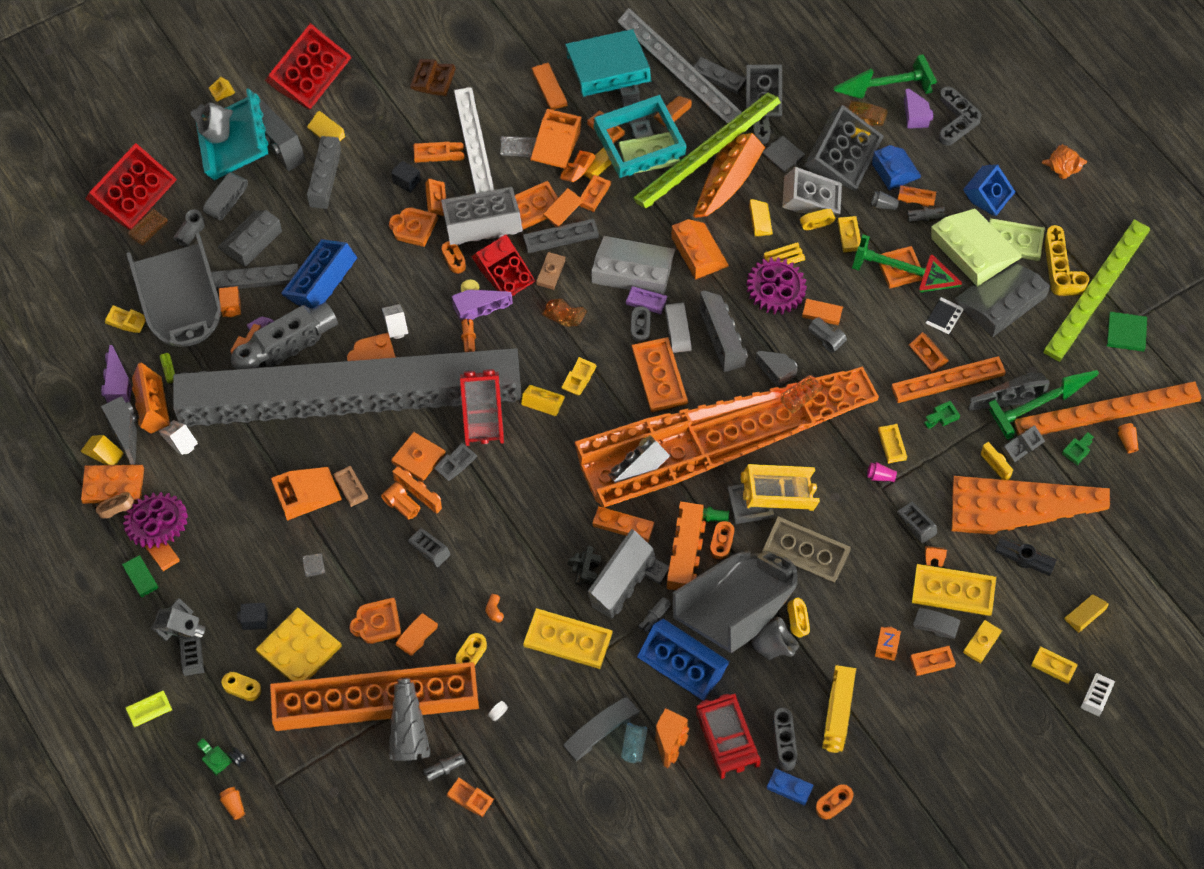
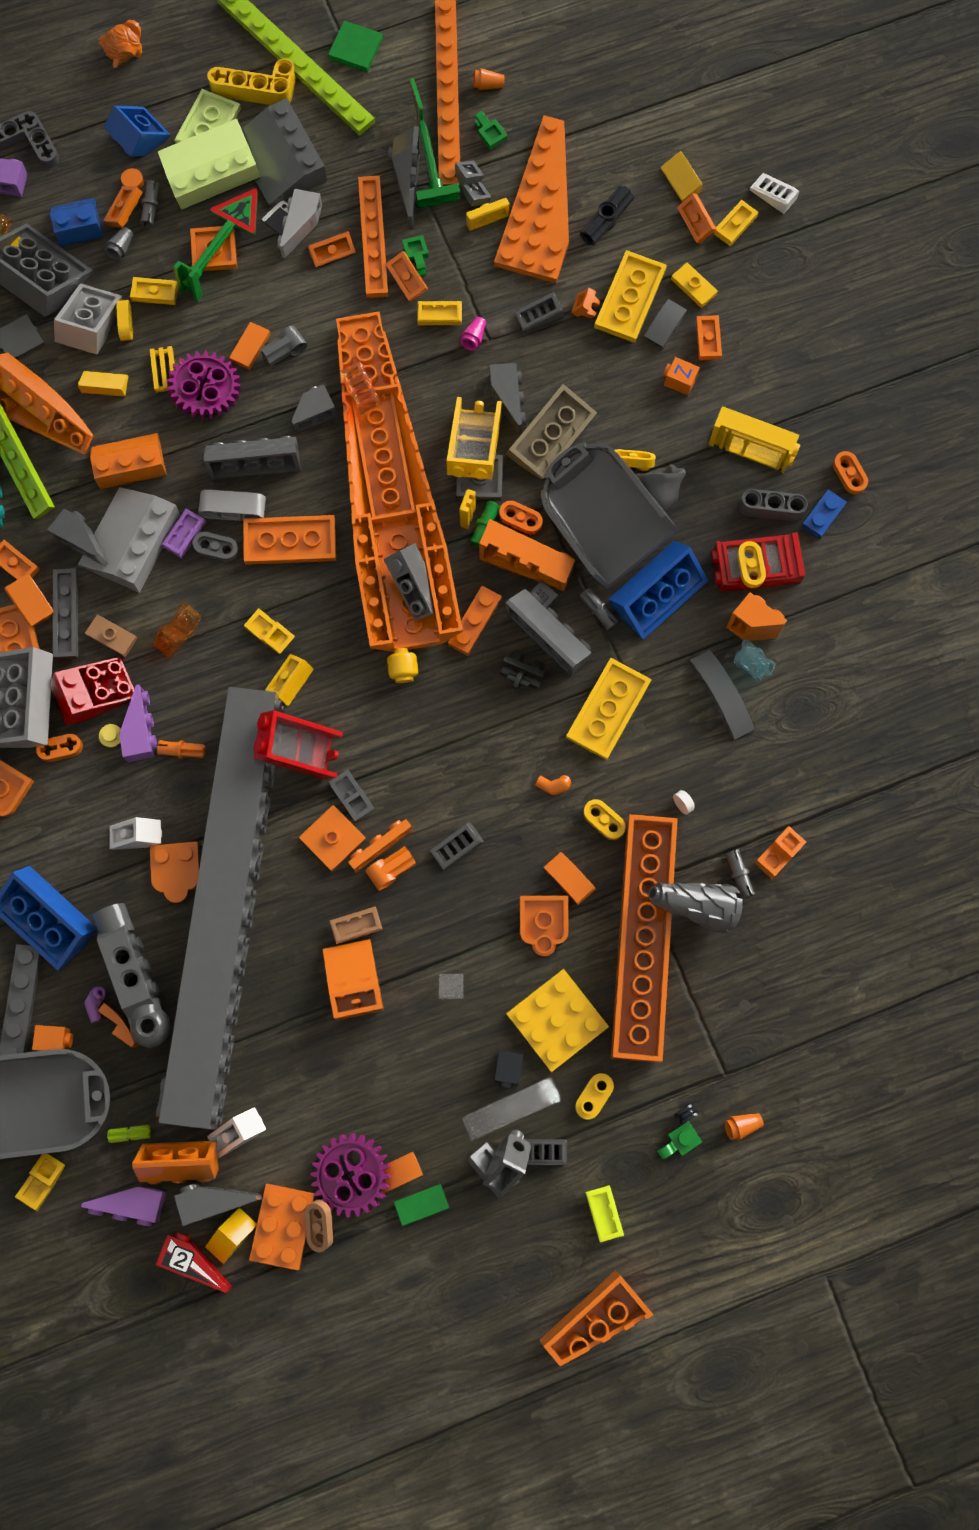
camera: 80 degrees left, 15 degrees up
none -> dark grey slope [48,509,108,567]
none -> orange tile [121,168,144,189]
none -> slope [156,1231,232,1293]
none -> light grey slope [277,189,322,258]
none -> orange plate [386,251,428,302]
none -> yellow head [387,648,418,683]
none -> yellow tile [460,489,476,529]
none -> clear slope [462,1077,561,1141]
none -> dark grey slope [490,363,526,434]
none -> orange wedge [540,1270,653,1366]
none -> orange plate [677,193,717,244]
none -> yellow plate [737,541,766,588]

